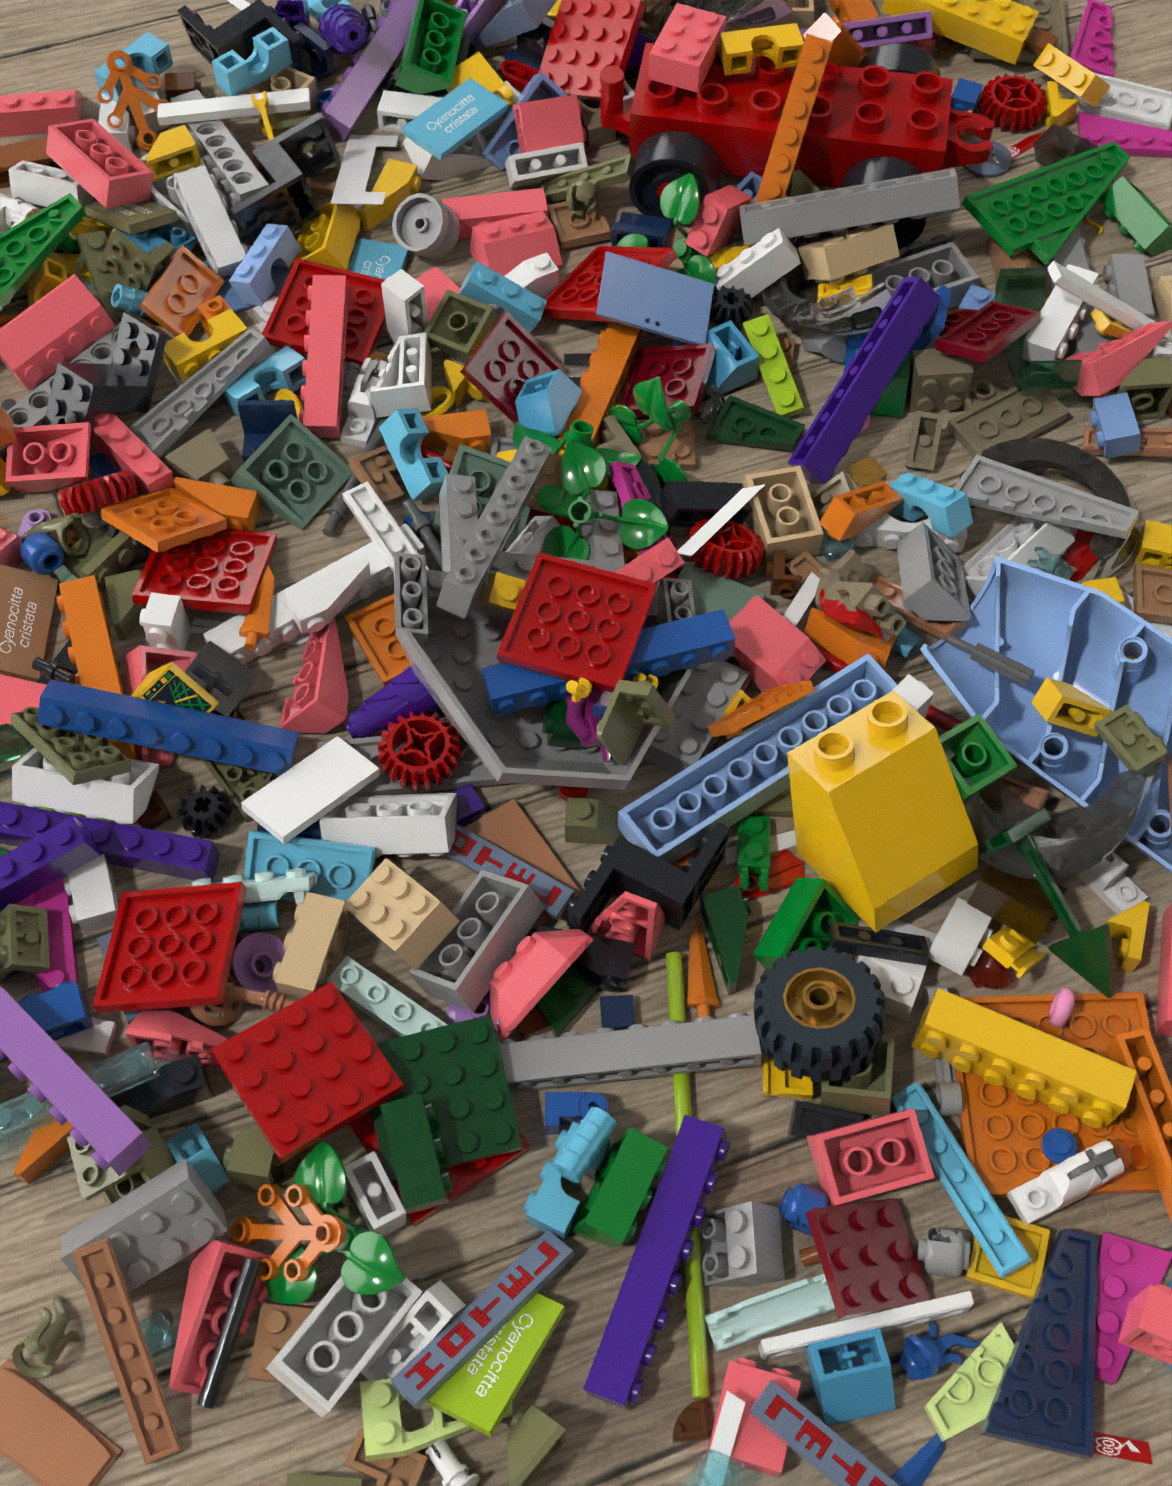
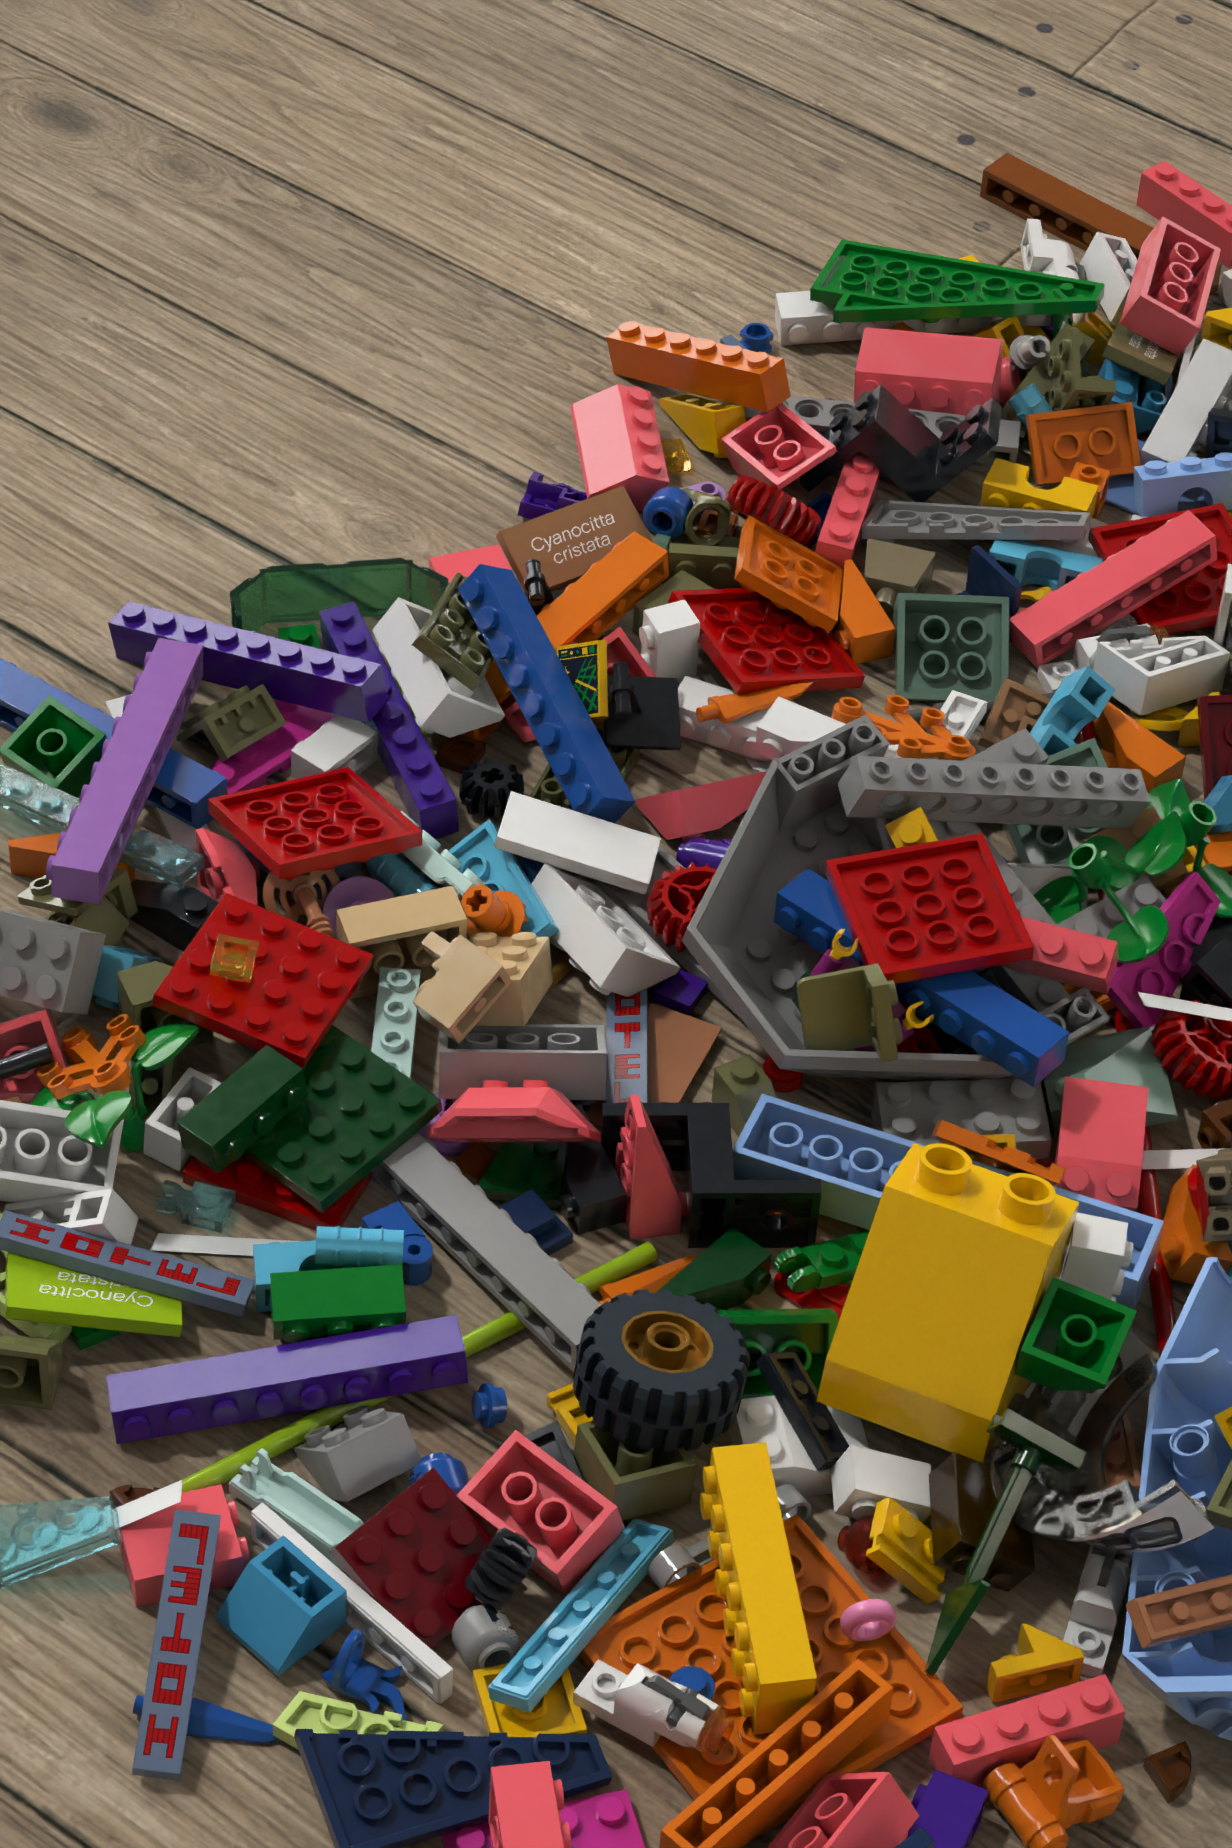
camera: 55 degrees right, 15 degrees down
none -> white sticker [150,1233,301,1256]
none -> clear light blue plate [155,1180,236,1233]
none -> clear yellow plate [210,934,259,982]
none -> tan hinge [412,931,512,1044]
none -> orange gear [460,885,528,938]
none -> black gear [465,1528,537,1609]
none -> blue plate [472,1383,507,1428]
none -> dark blue tile [497,1189,557,1237]
none -> orange plant [831,695,976,761]
none -> white pin [1009,335,1050,370]

